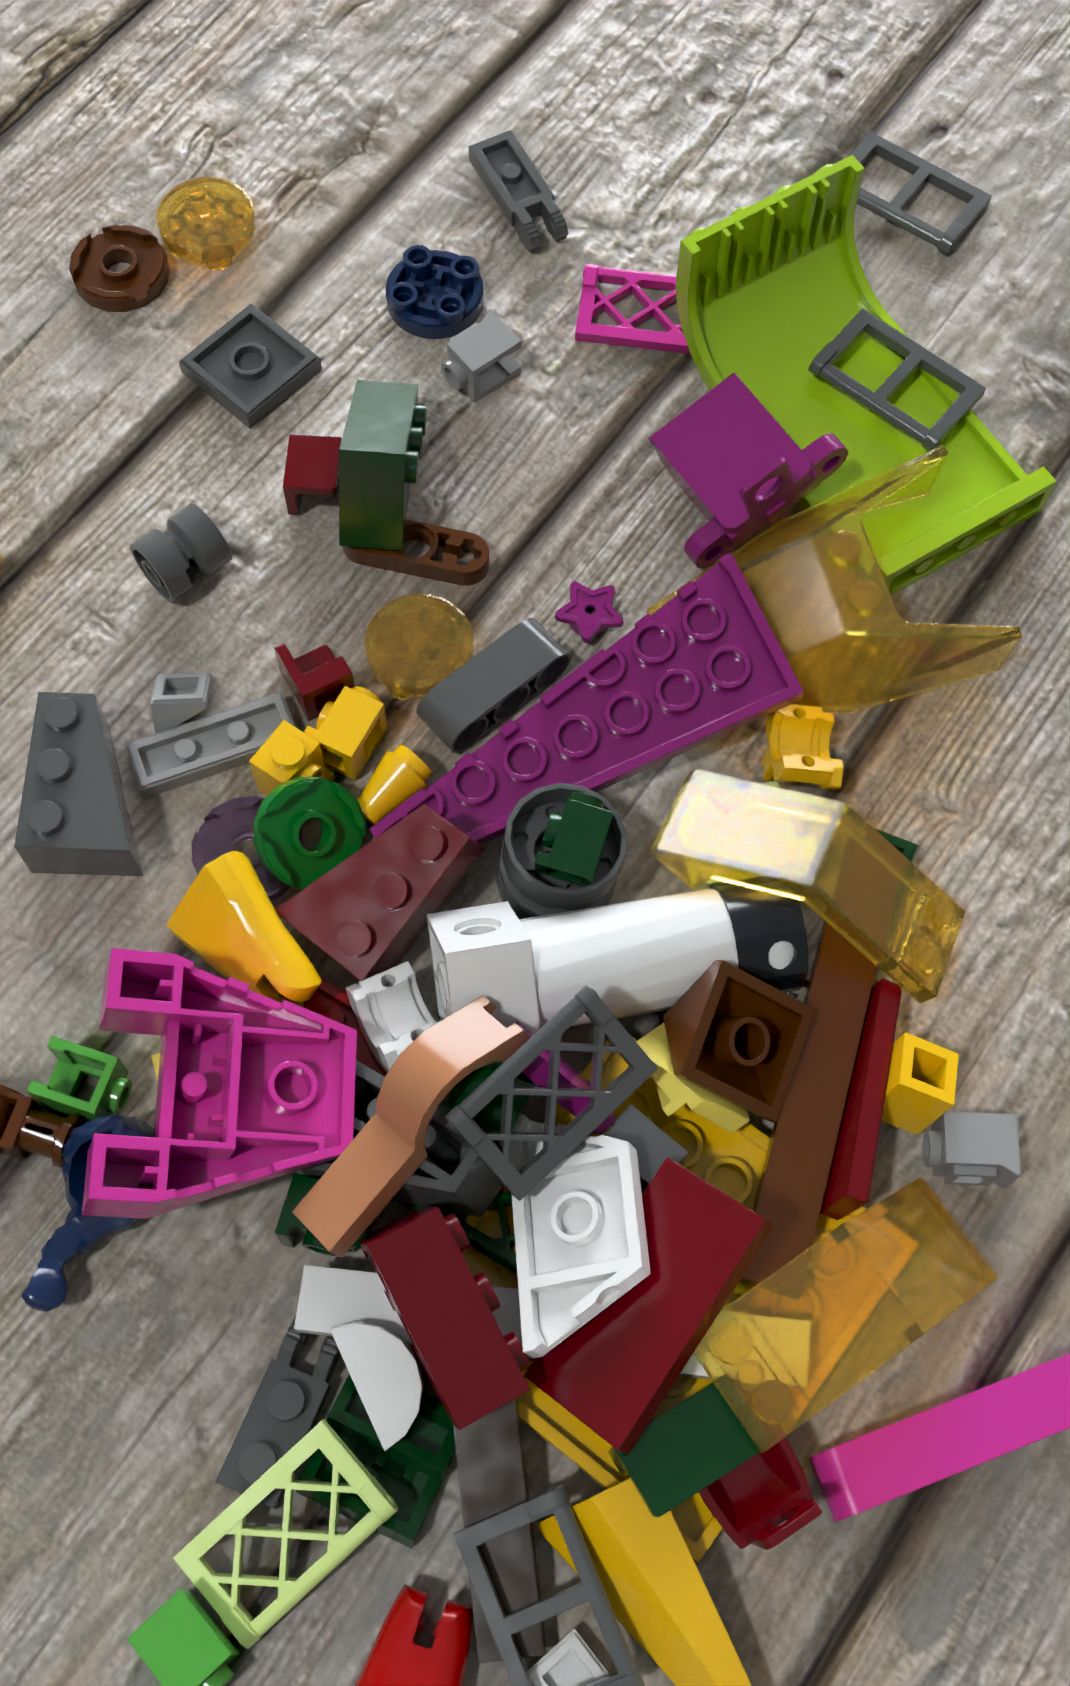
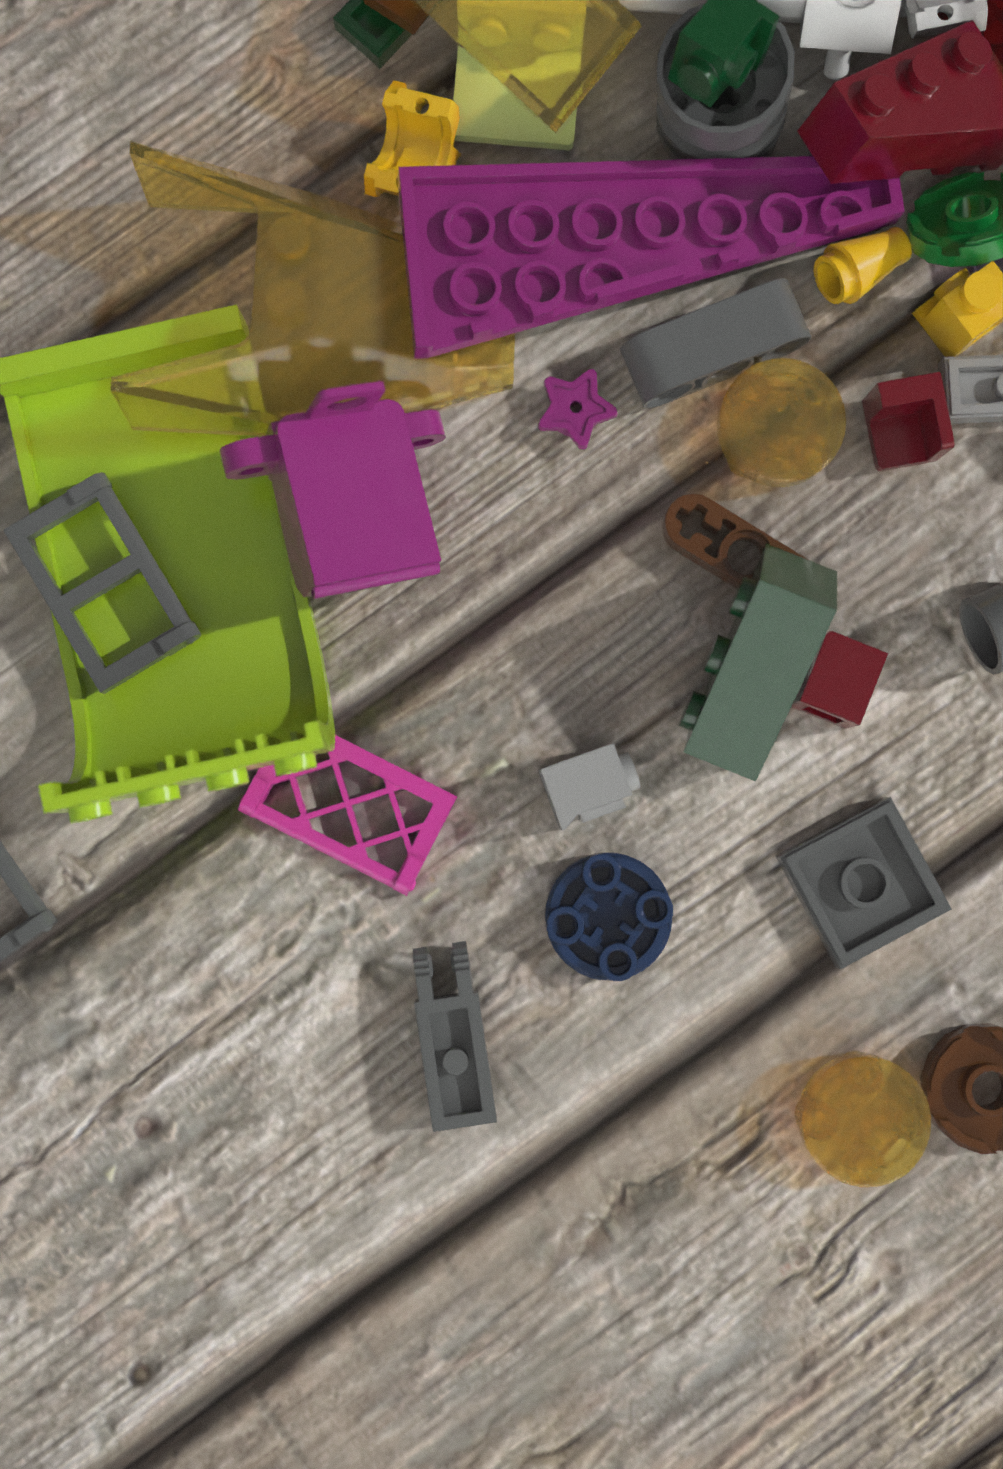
camera: 165 degrees left, 20 degrees up
yellow brick [304,686,388,781] -> none

